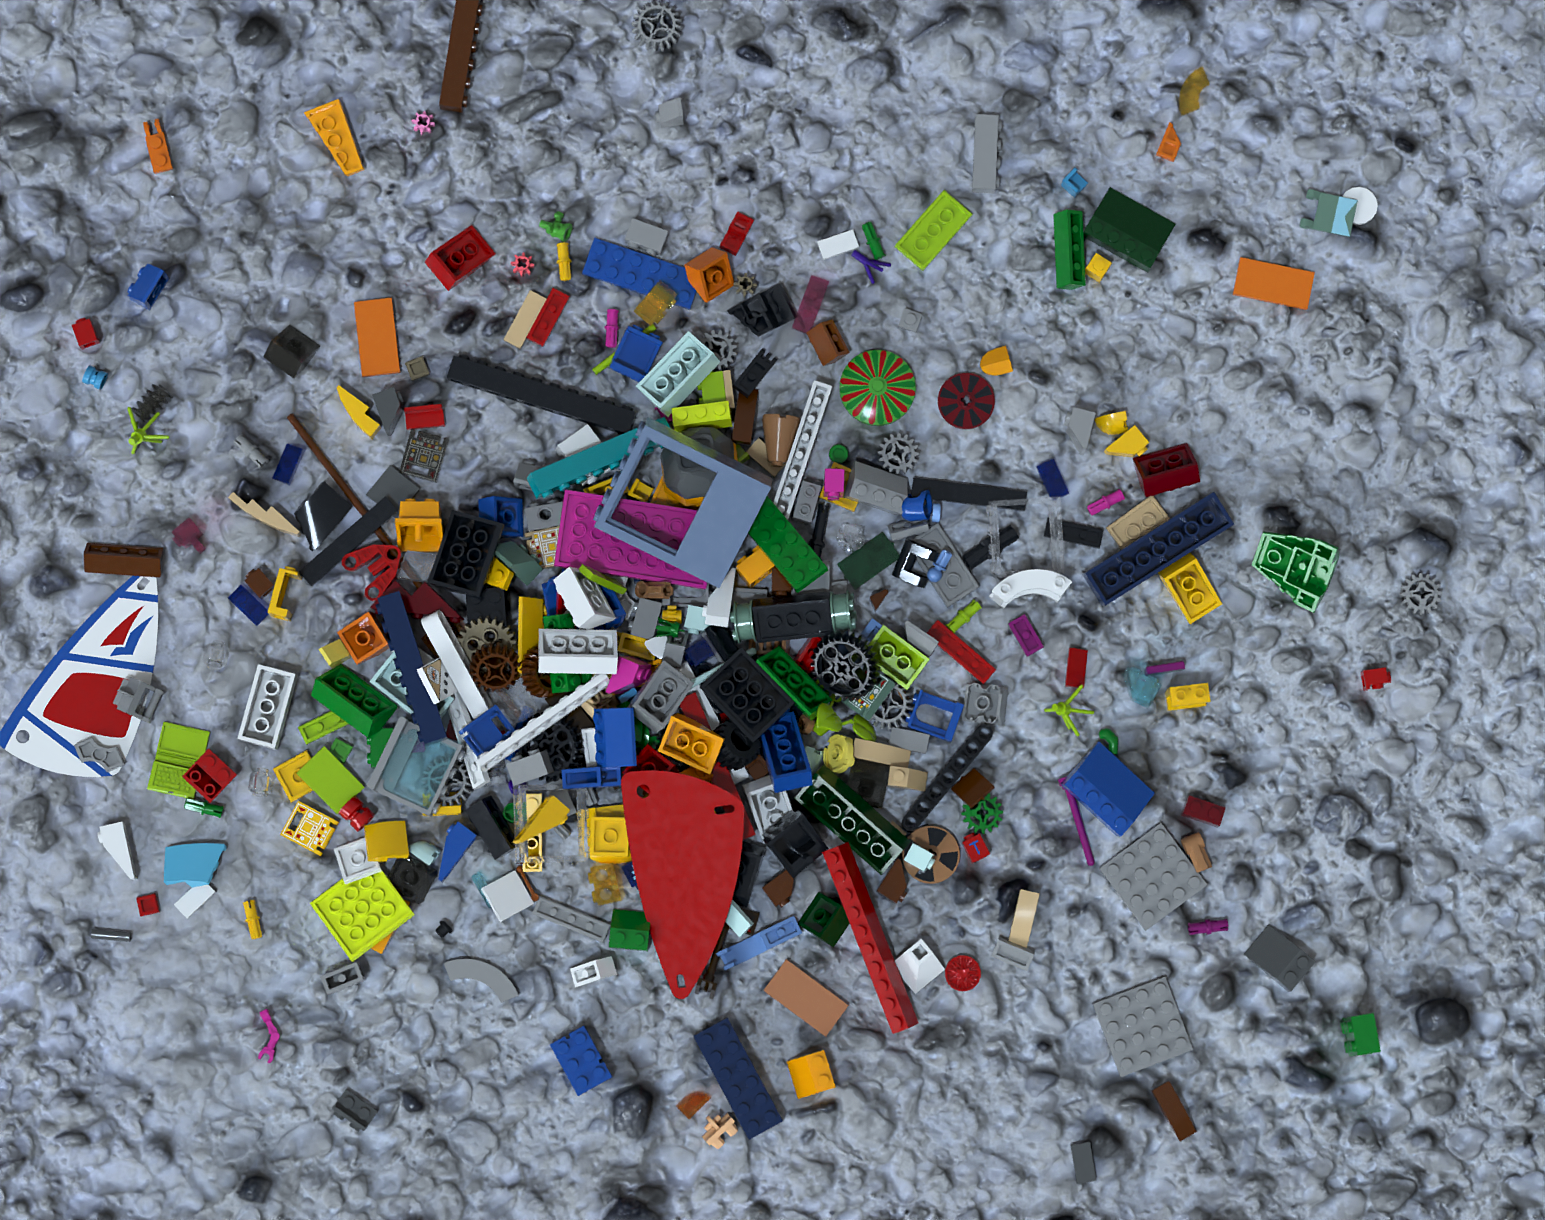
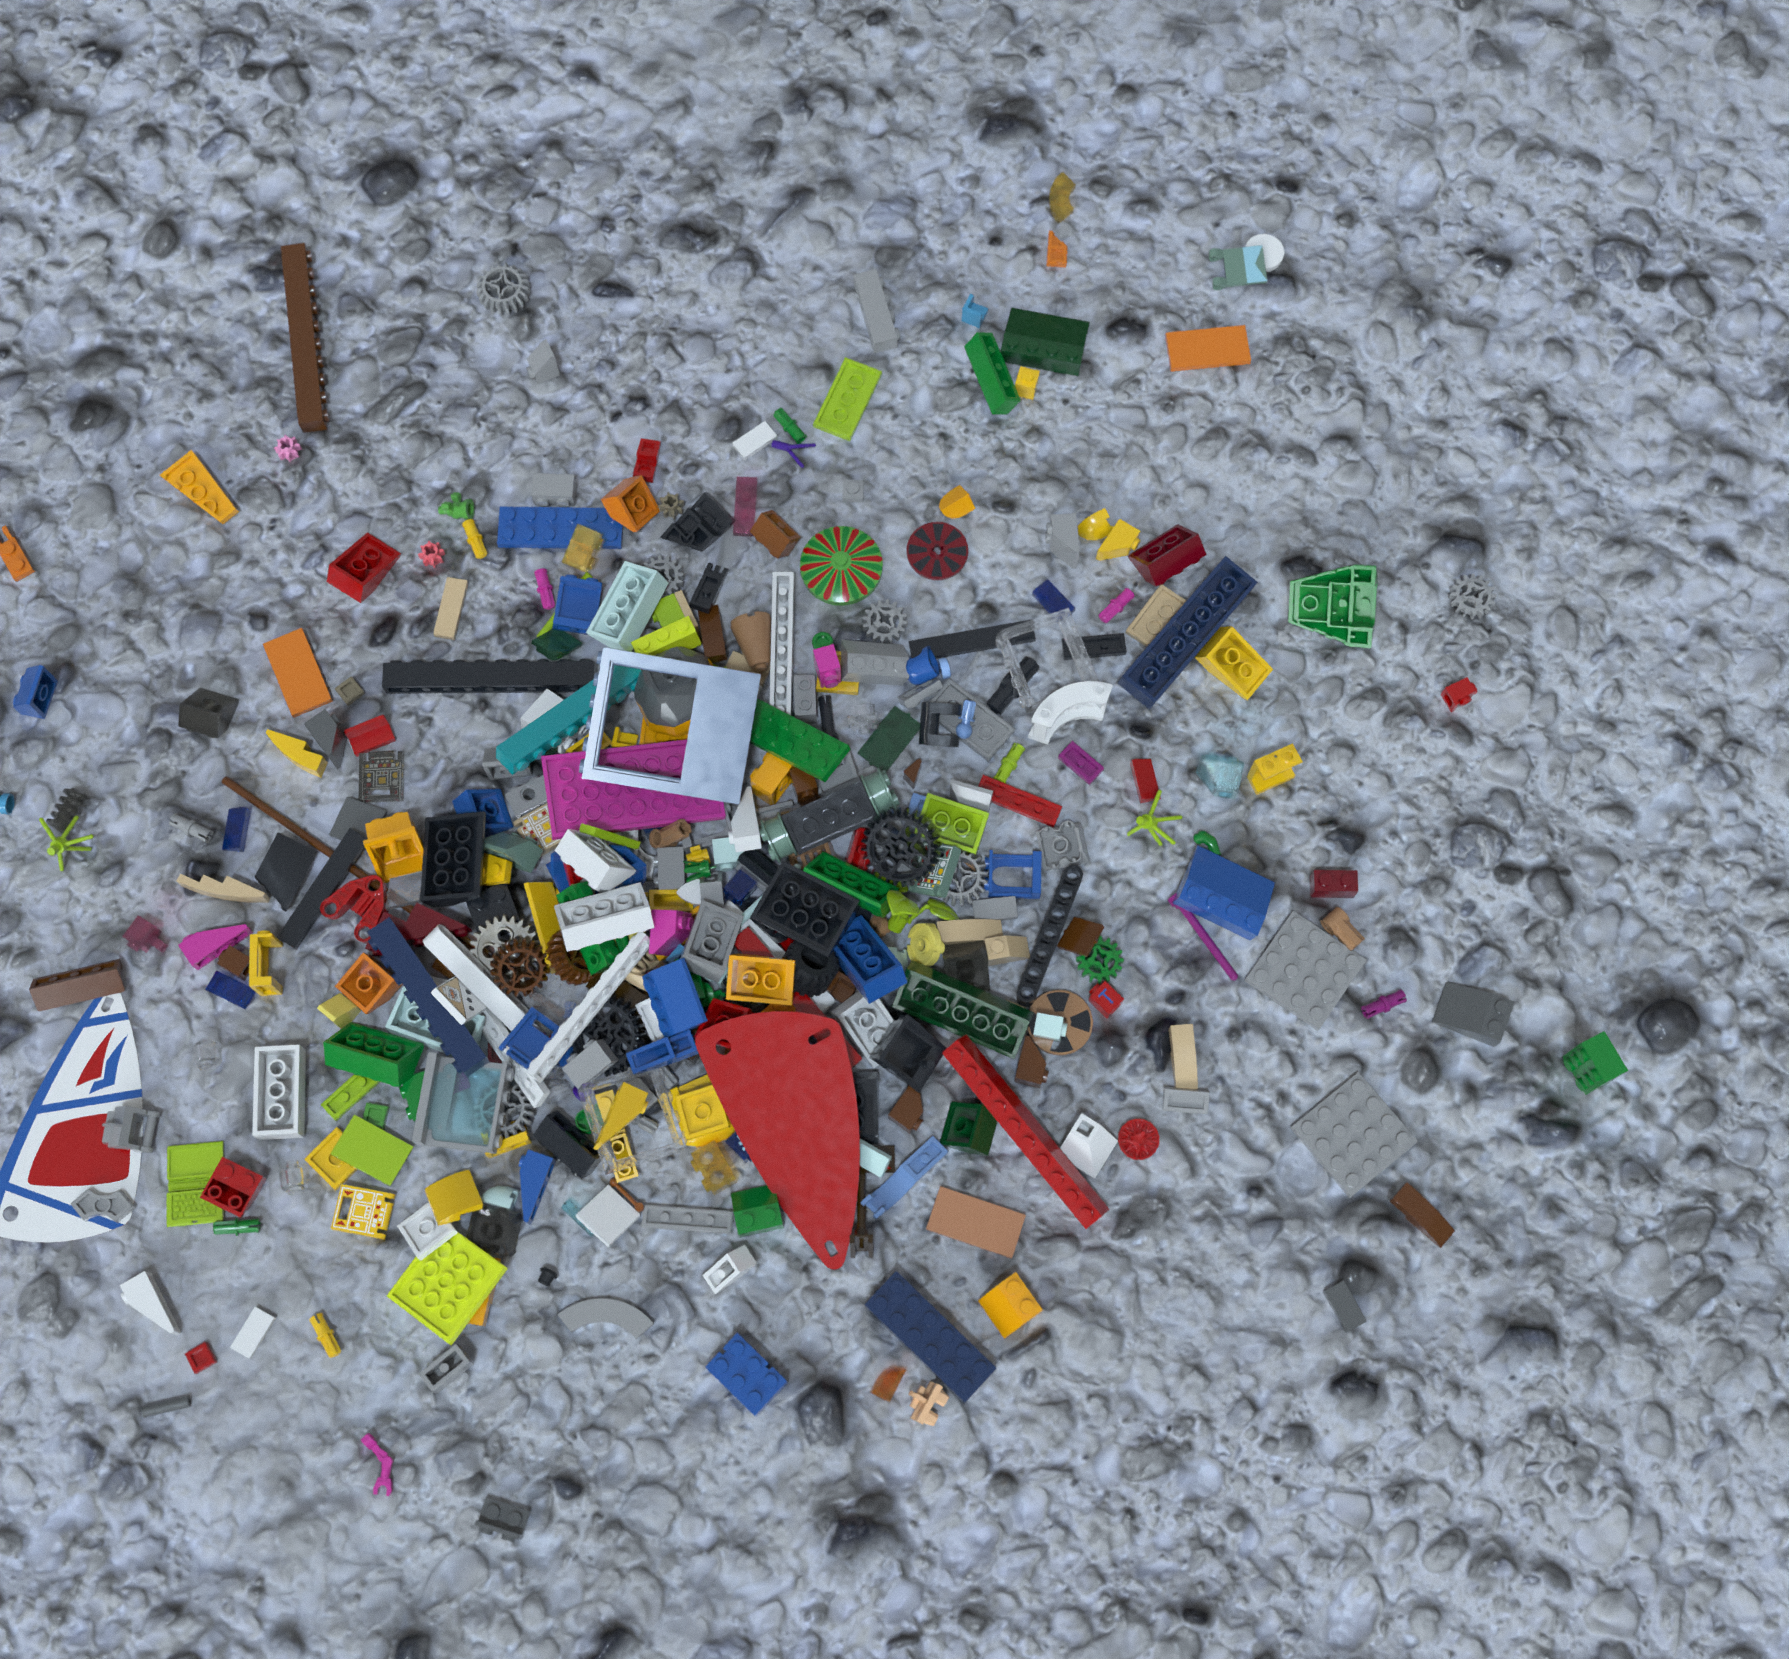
camera: 15 degrees left, 10 degrees down
medium azure slope [164,843,226,888] -> none
red wheel [338,795,375,832] -> none
red plate [526,288,570,347] -> none
magenta tile [1144,661,1185,676] -> none
none -> dark pink slope [178,924,253,970]
none -> clear green piece [531,629,582,661]

